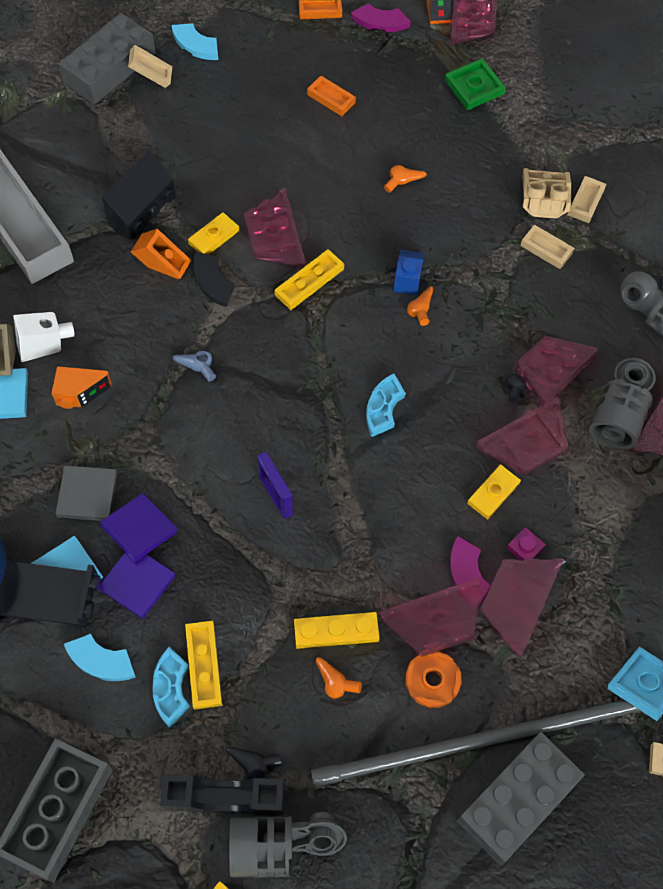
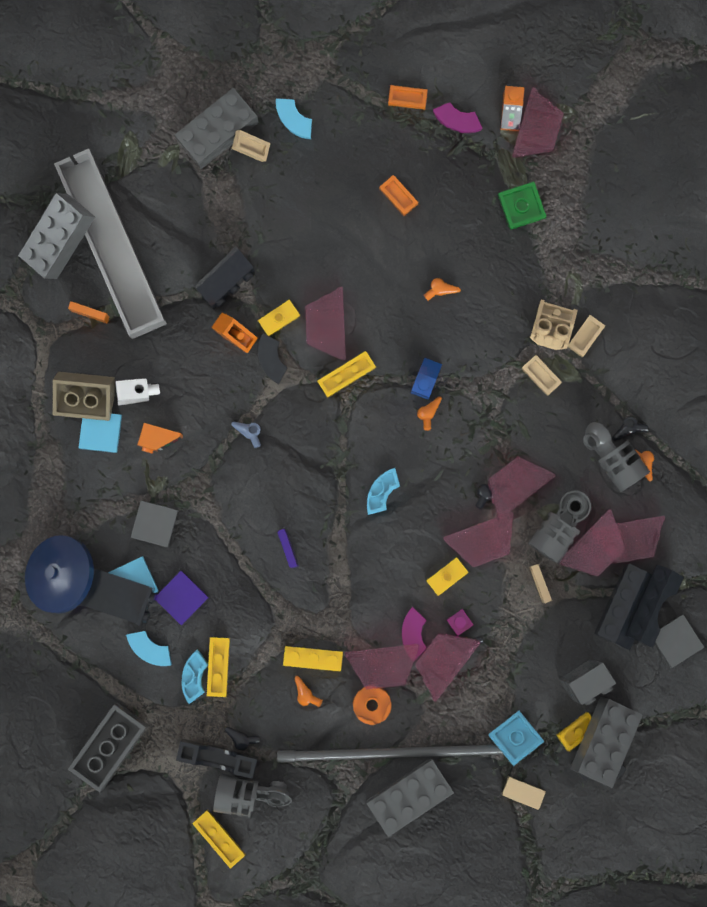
camera: 20 degrees right, 20 degrees up
dark purple tile [101,493,177,562] -> none
none -> tan tile [529,564,552,603]

